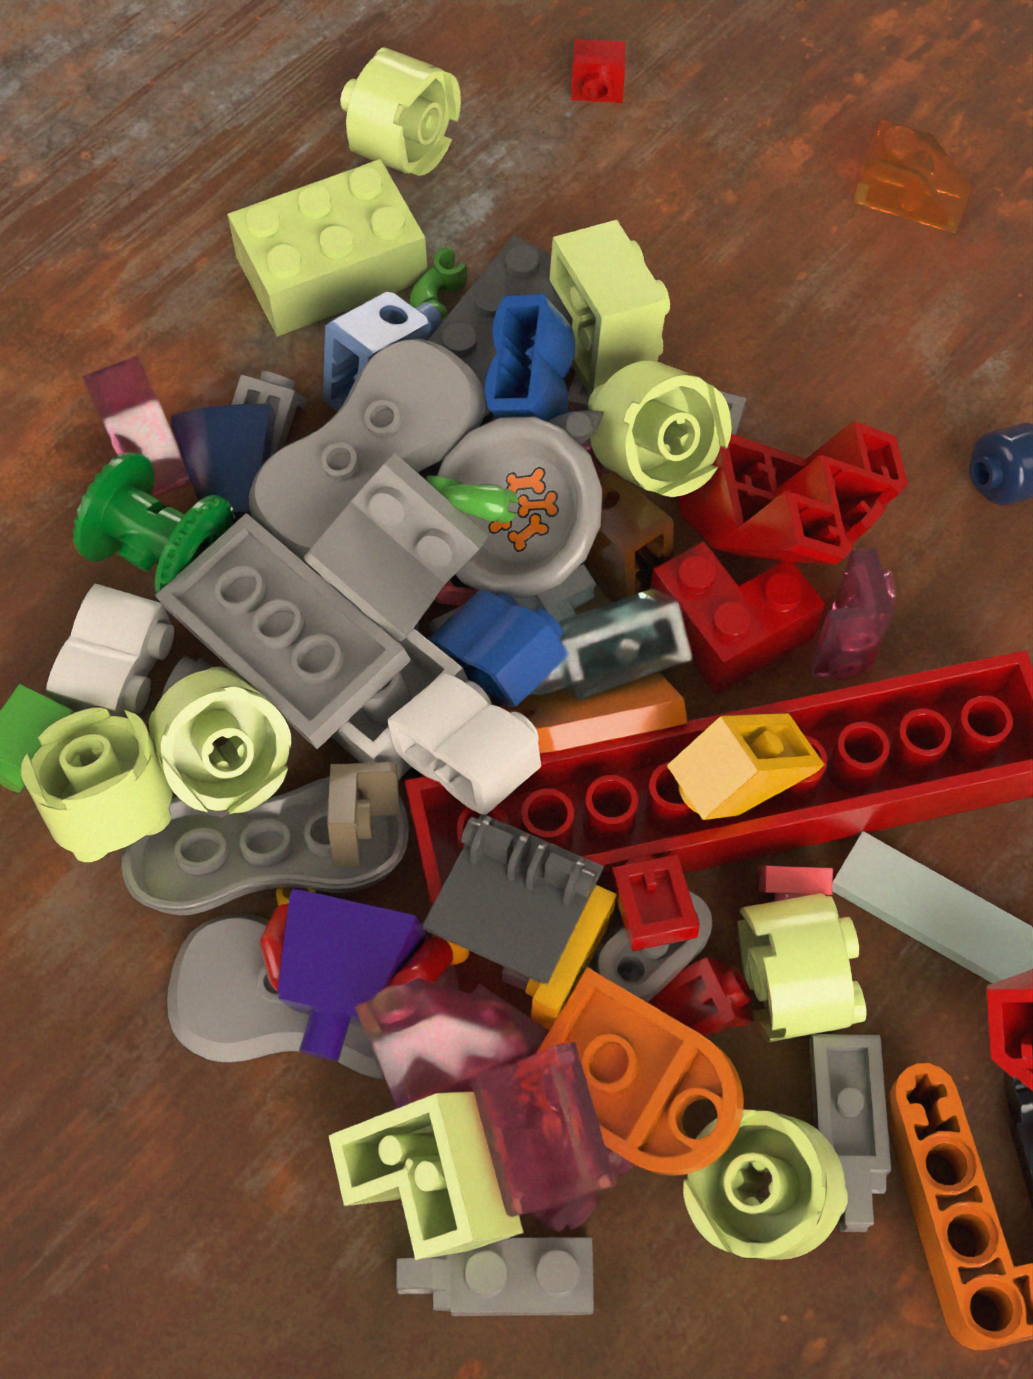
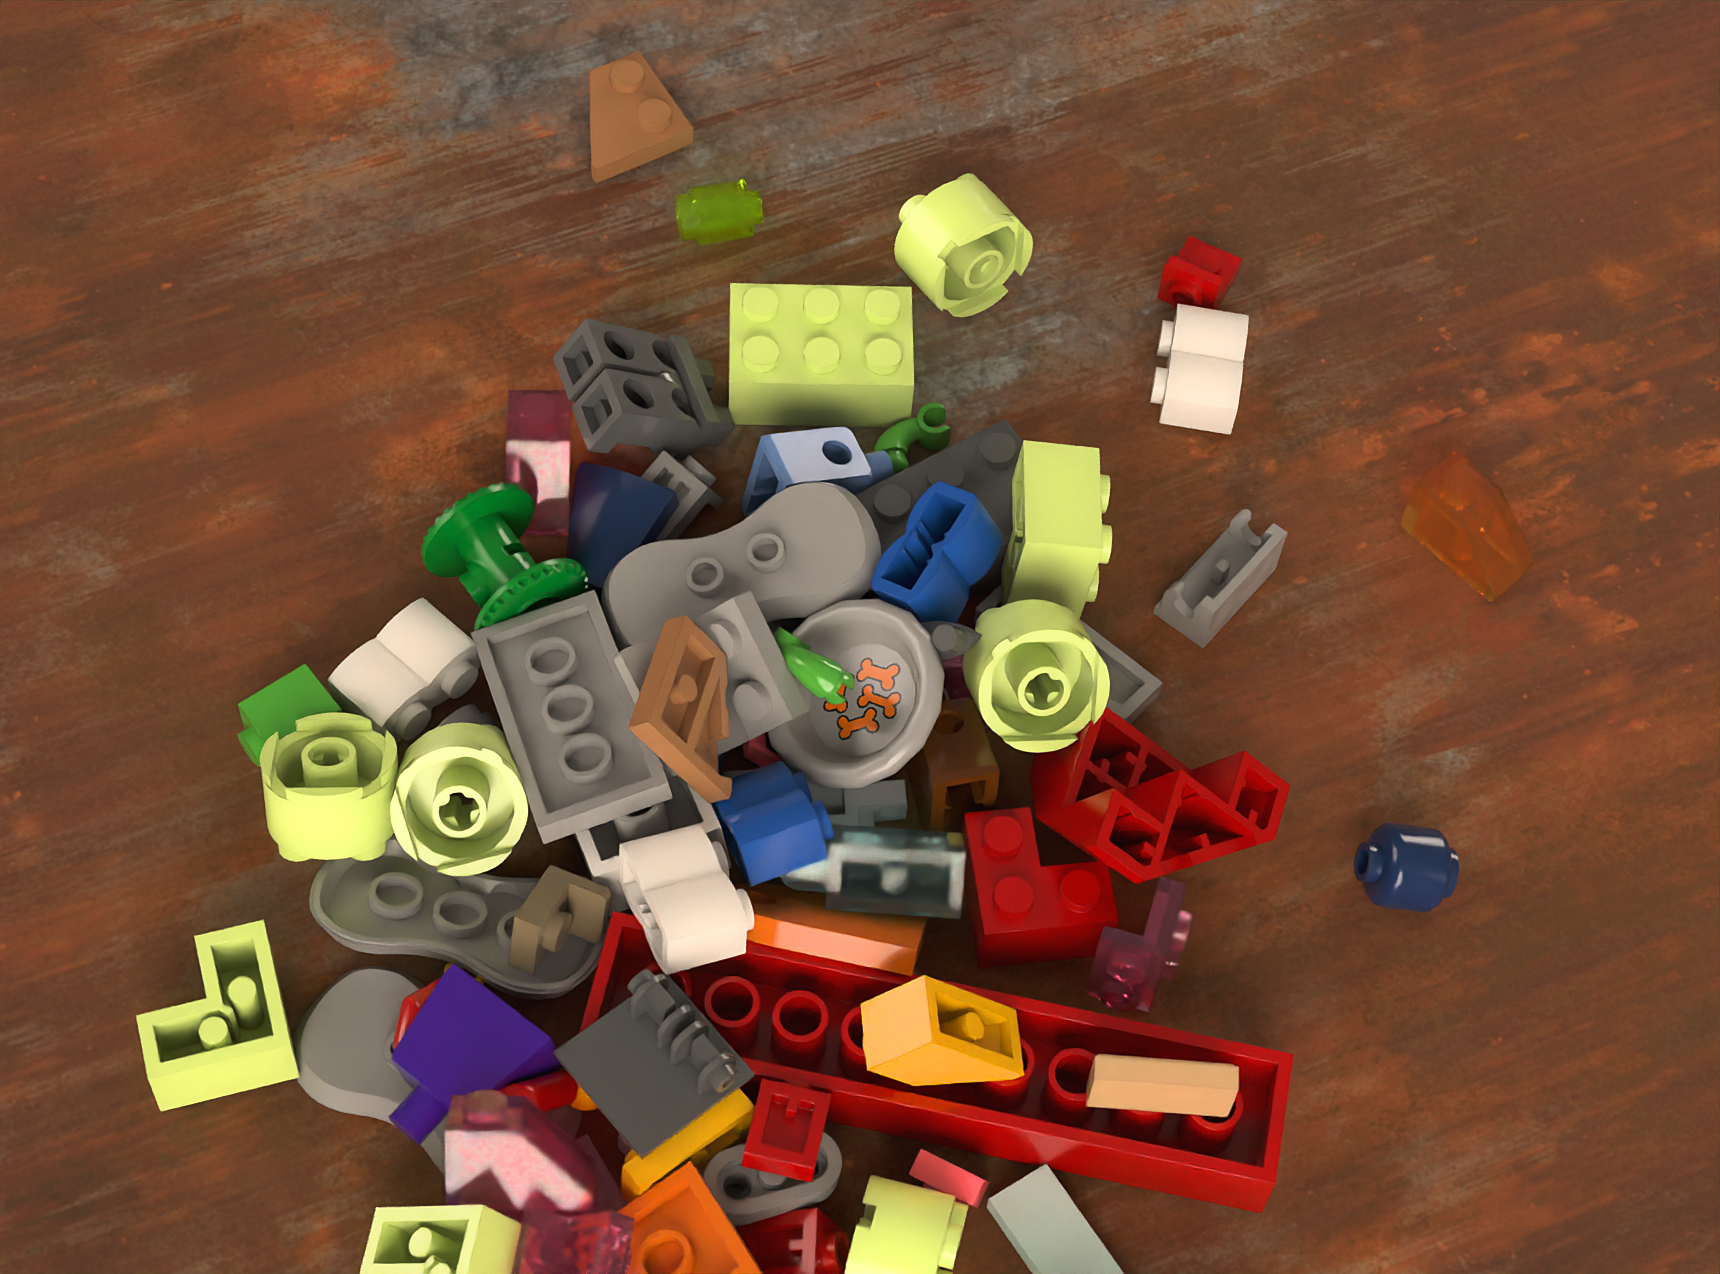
camera: 20 degrees right, 5 degrees down
none -> yellowish green brick [136,920,300,1111]
none -> dark grey hips [553,318,735,460]
none -> medium nougat wing [589,51,694,184]
none -> medium nougat wing [628,615,732,803]
none -> clear neon green brick [674,179,763,246]
none -> tan tile [1086,1054,1239,1117]
none -> white brick [1150,304,1249,435]
none -> light grey hinge [1153,509,1288,648]

